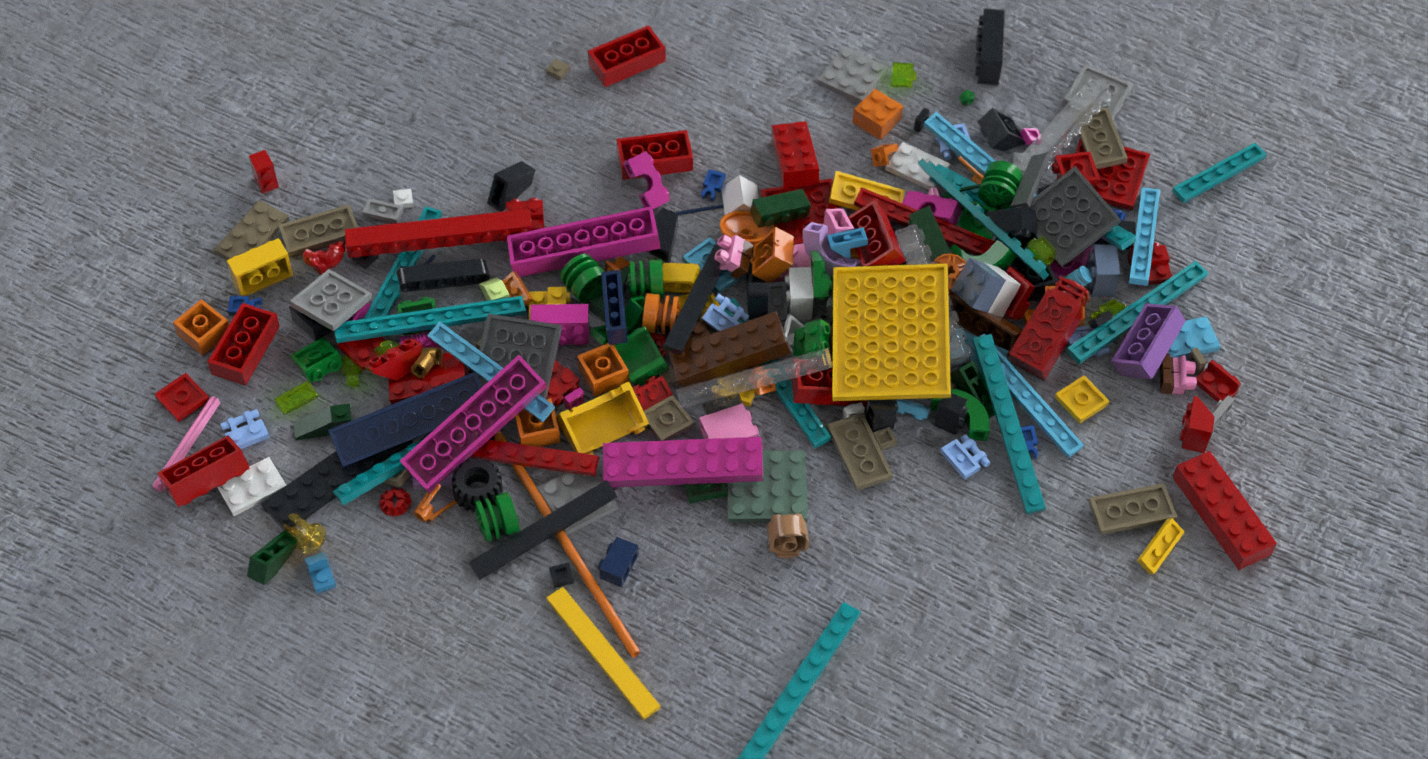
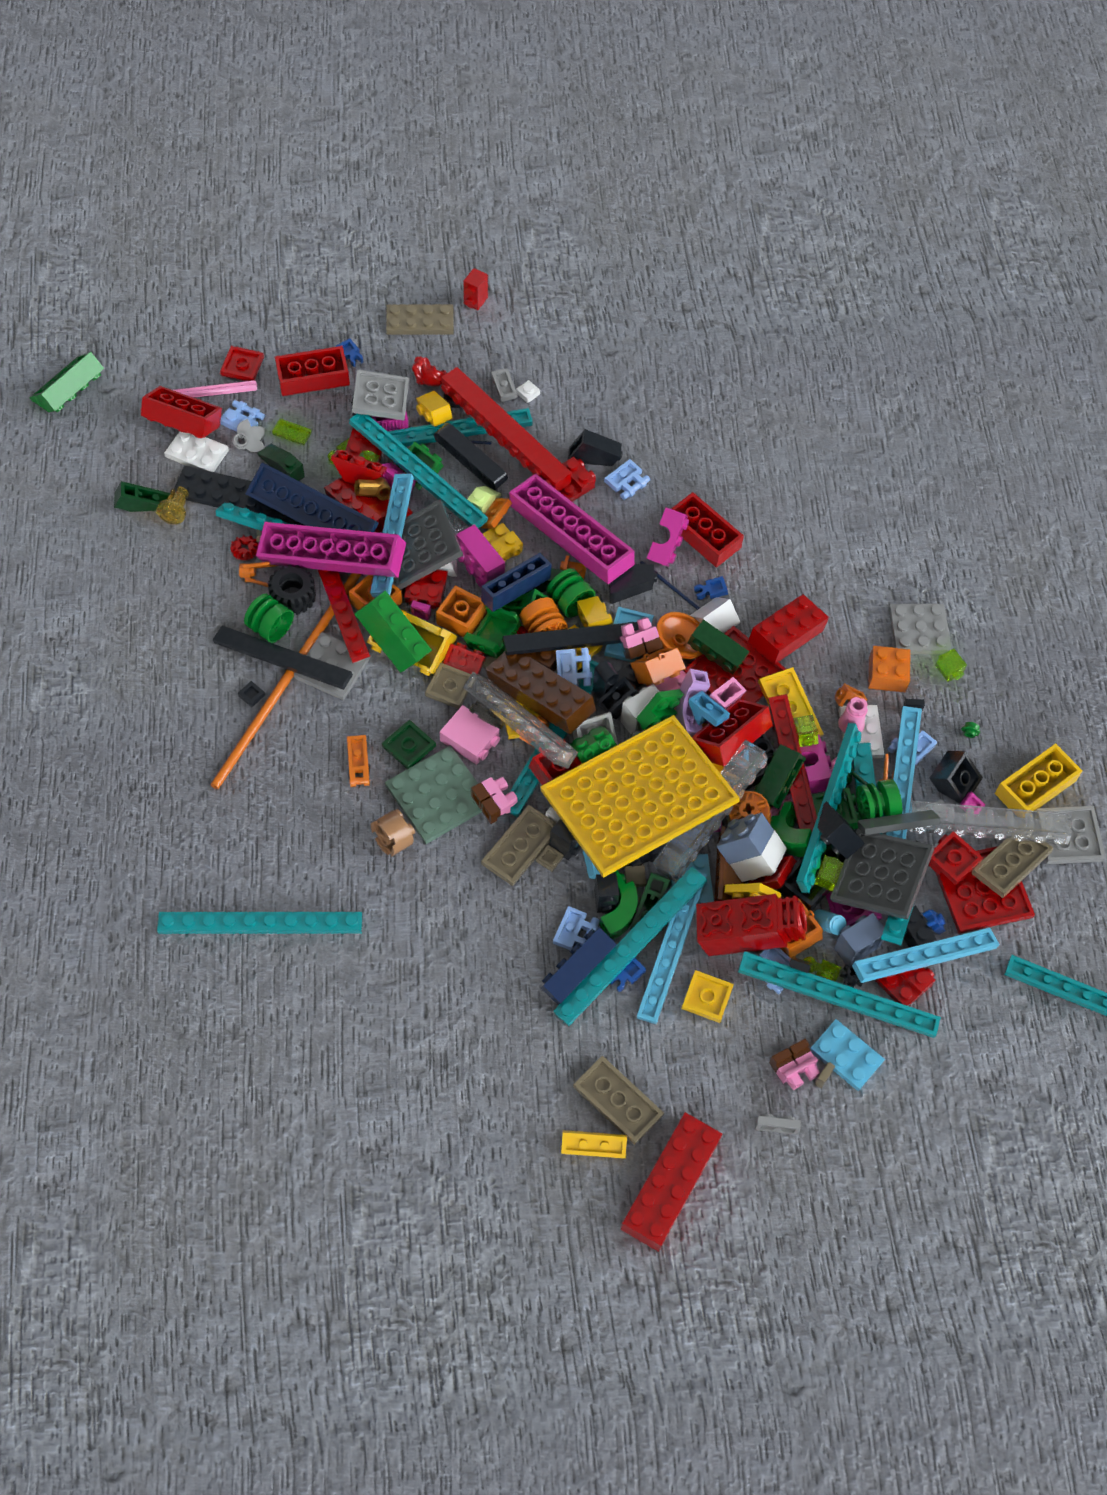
camera: 55 degrees right, 5 degrees up
orange brick [173,299,229,356] -> none
yellow brick [227,238,293,296] -> none
dark tan plate [278,204,358,257] -> none
green plate [290,337,344,383] -> none
dark azure slope [305,552,336,593] -> none
dark tan plate [546,58,570,81] -> none
yellow tile [546,587,660,720] -> none
green wheel [560,253,605,304] -> none
red brick [588,25,666,87] -> none
dark blue brick [598,537,639,587] -> none
dark pink brick [603,437,764,487] -> none
black brick [975,8,1005,85] -> none
medium lavender brick [1111,303,1186,379] -> none
red slope [1179,396,1215,453] -> none
red bracket [1196,360,1241,402] -> none
none -> slope [29,352,104,412]
none -> light grey plate [233,419,265,453]
none -> orange plate [347,735,370,787]
none -> green slope [354,590,432,673]
none -> yellow brick [416,391,453,427]
none -> hips [471,777,518,824]
none -> dark blue brick [541,927,617,1005]
none -> light blue plate [604,459,650,500]
none -> yellow plate [724,883,781,899]
none -> clear neon green brick [794,714,818,747]
none -> bright pink plant [838,697,868,733]
none -> black gear [840,962,863,988]
none -> yellow brick [994,743,1082,821]

